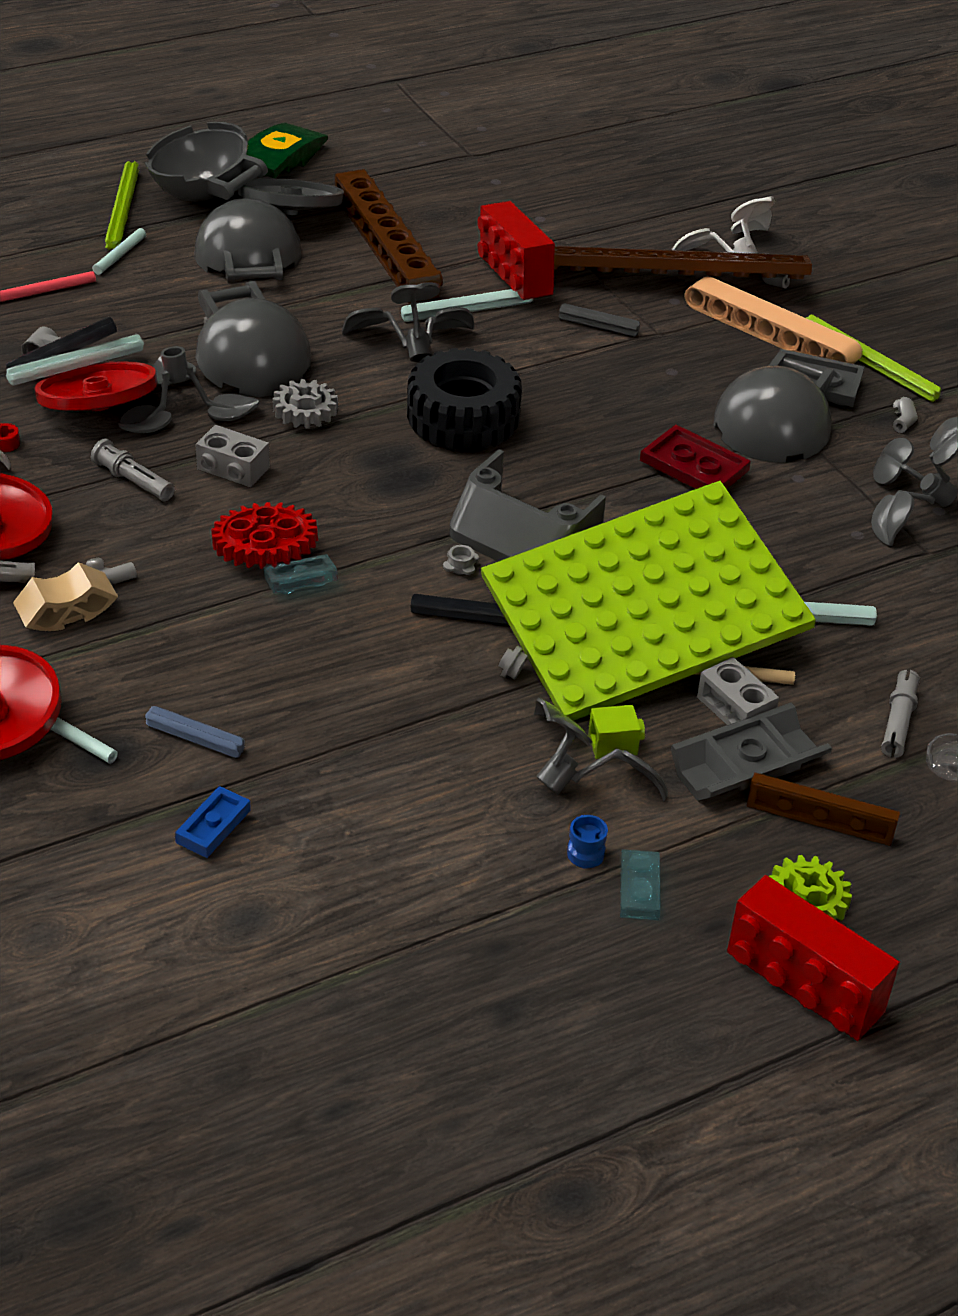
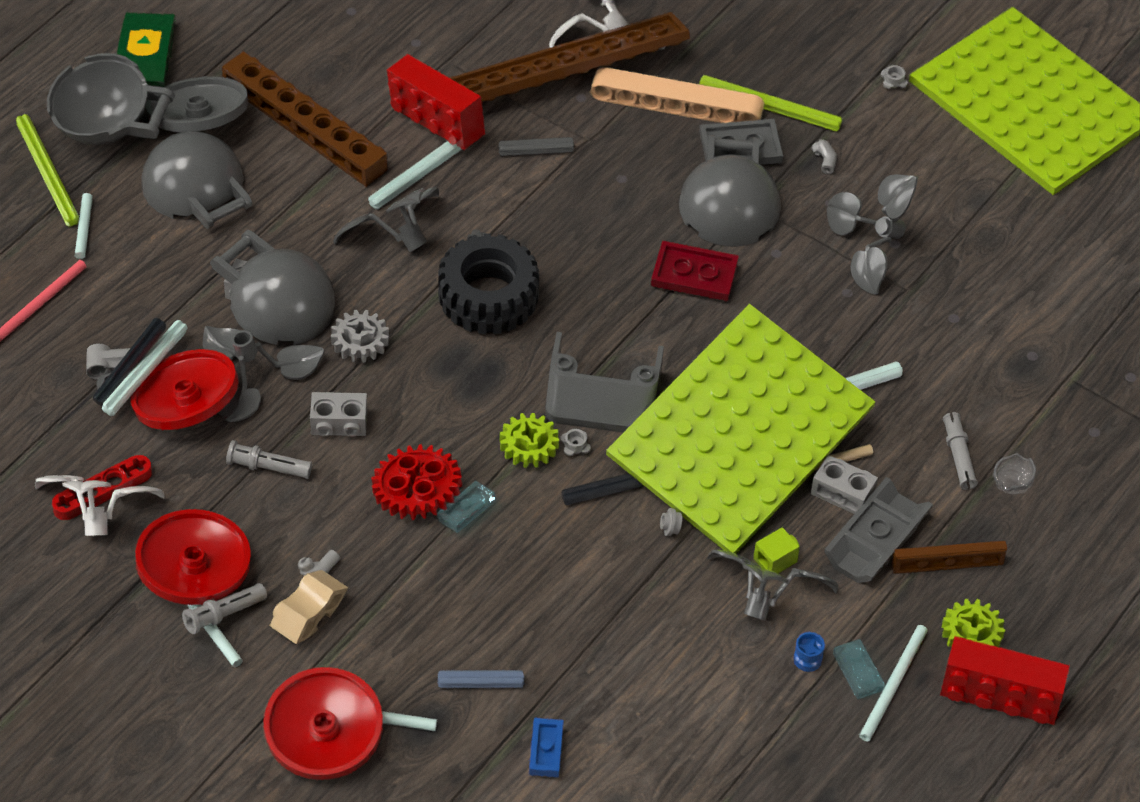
camera: 25 degrees left, 10 degrees up
none -> lime gear [500,413,559,468]
none -> light aqua piece [859,625,928,741]

